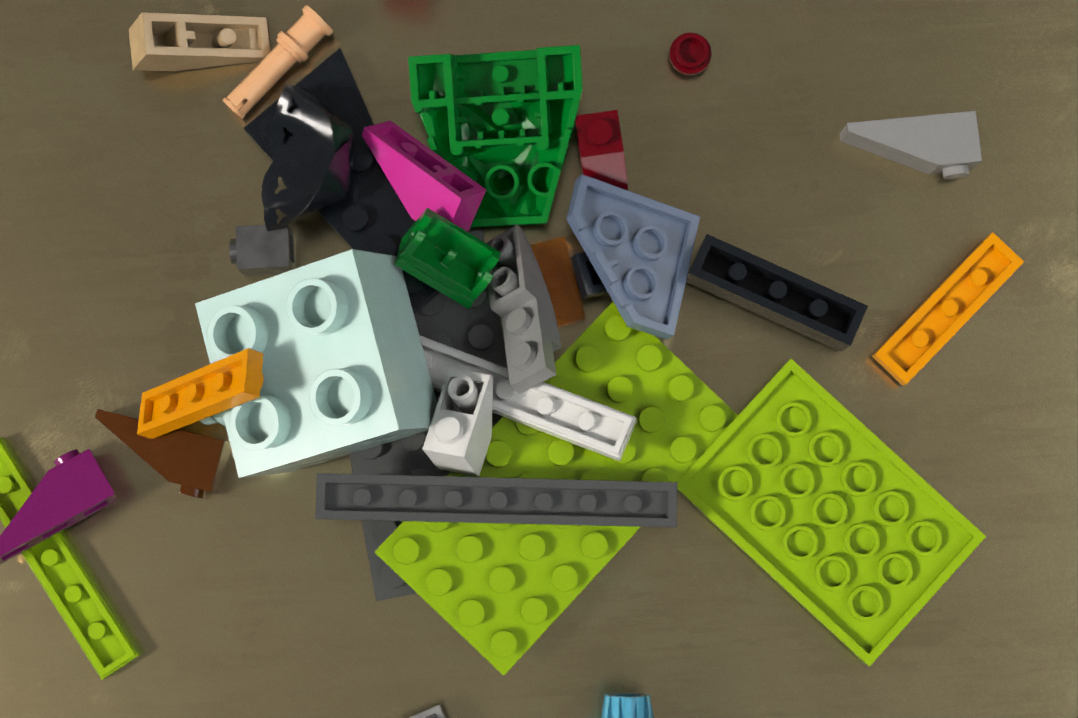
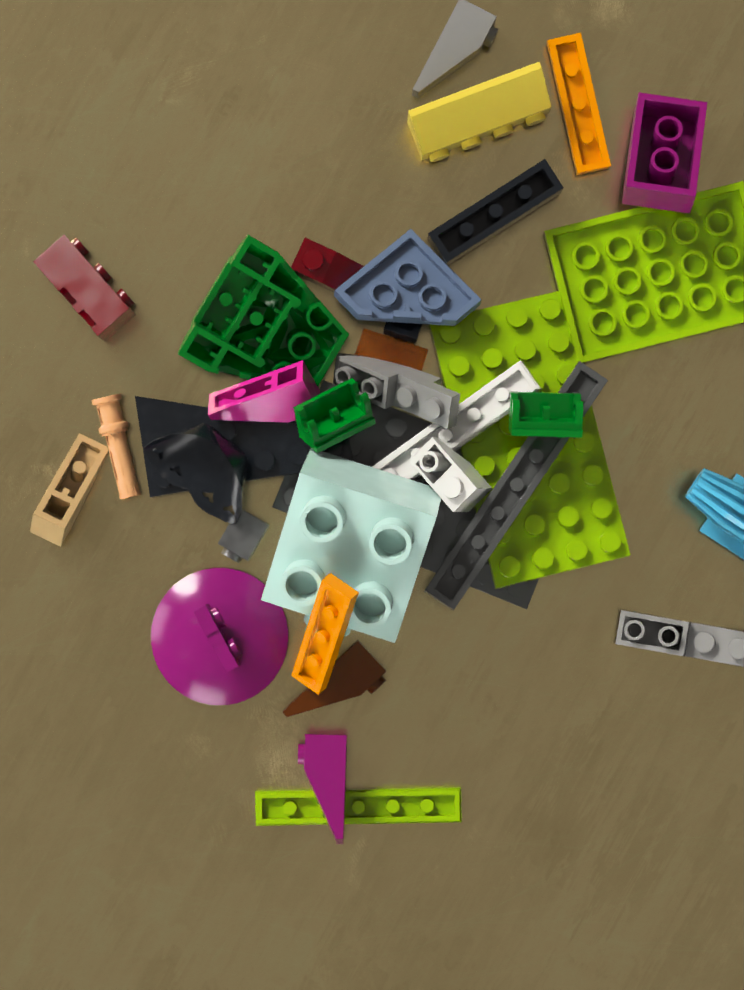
camera: 55 degrees left, 5 degrees up
dark red plate [669,33,712,75] -> none
none -> magenta bracket [151,568,289,705]
none -> light yellow slope [407,62,551,162]
none -> green hinge [508,391,583,438]
none -> magenta brick [622,92,707,214]

